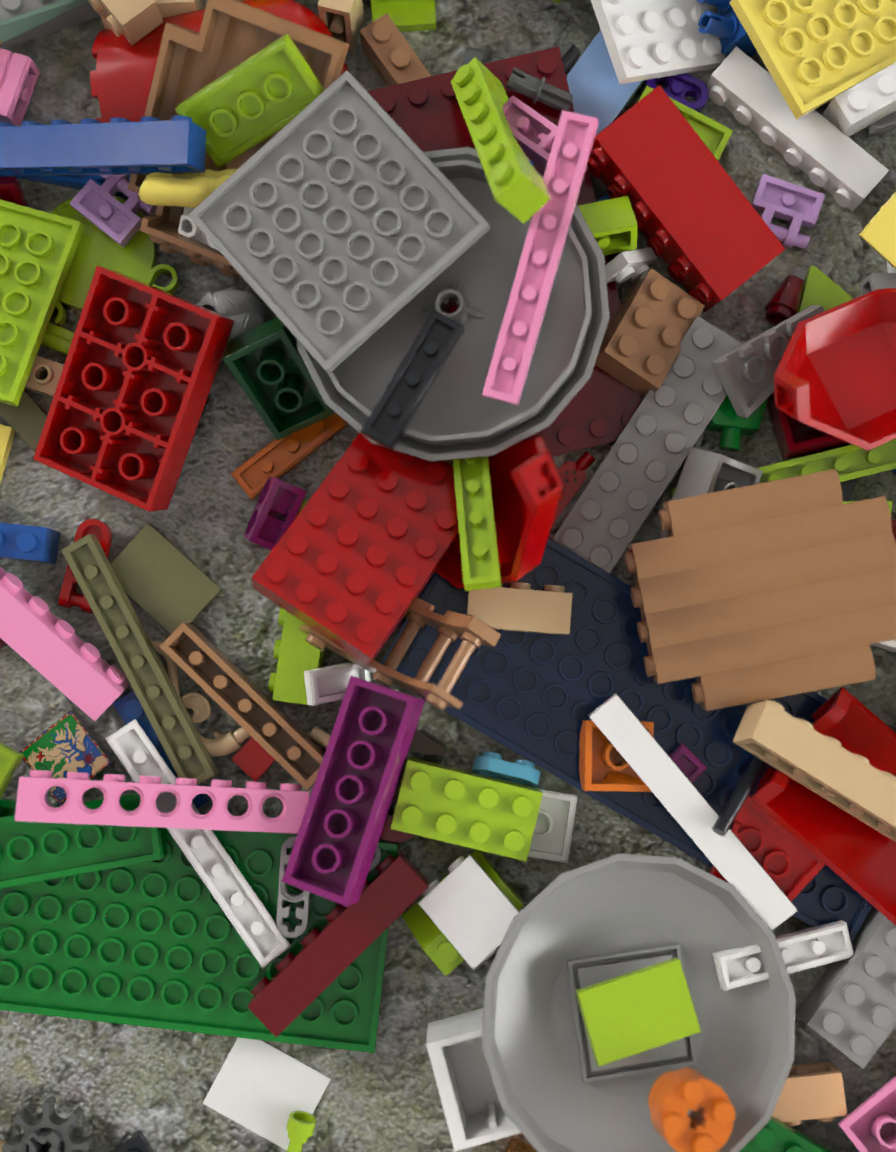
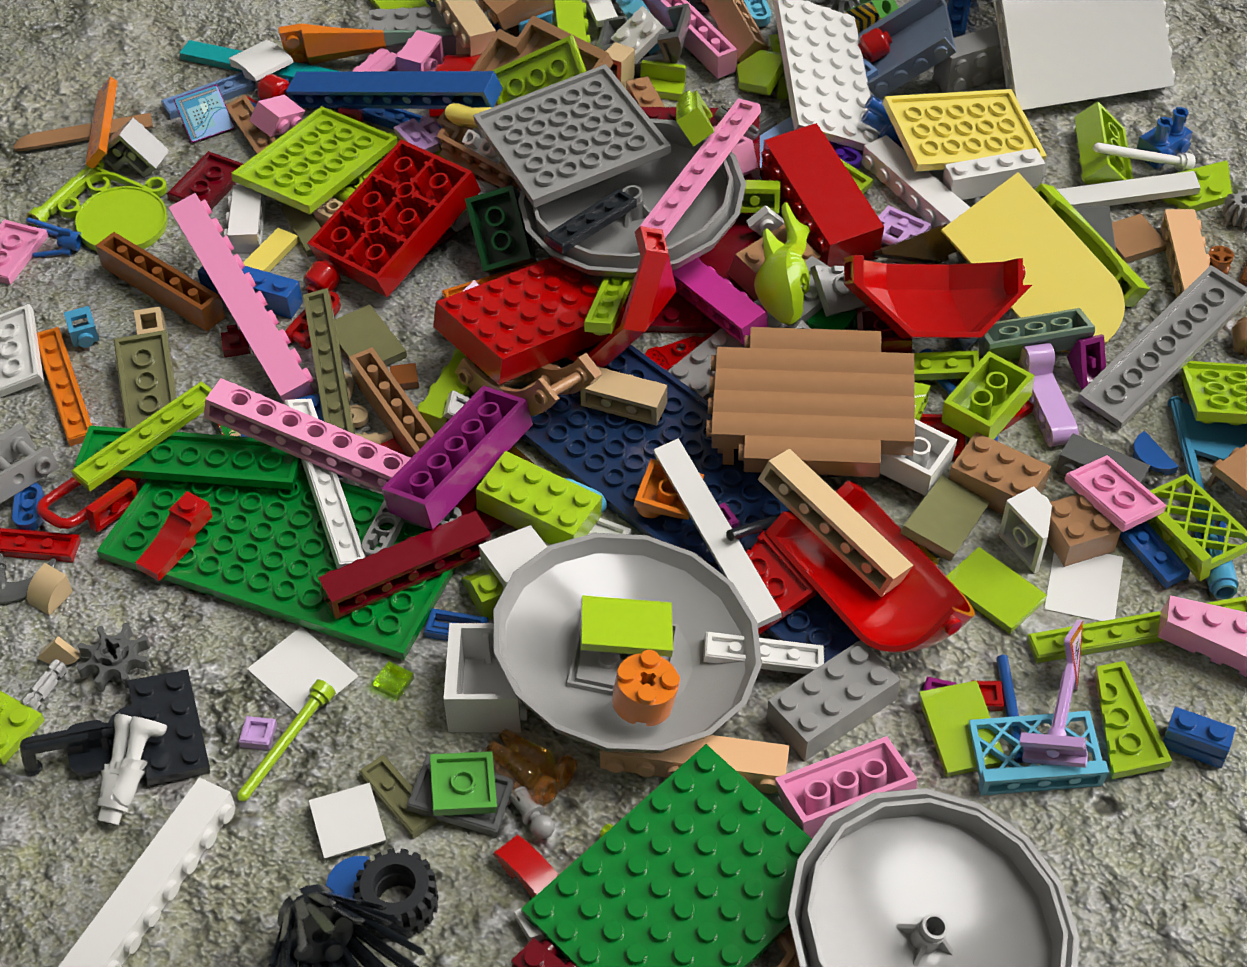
camera: 10 degrees right, 35 degrees down
none -> red slope [135,491,213,581]
none -> red head [303,260,341,293]
none -> clear neon green tile [372,661,414,700]
none -> dark orange tile [390,363,419,390]
none -> bright pink brick [395,30,444,71]
none -> blue tile [424,608,489,641]
none -> dark pink brick [672,257,769,346]
none -> lime piece [754,202,810,326]
none -> dark brown slope [872,224,957,264]

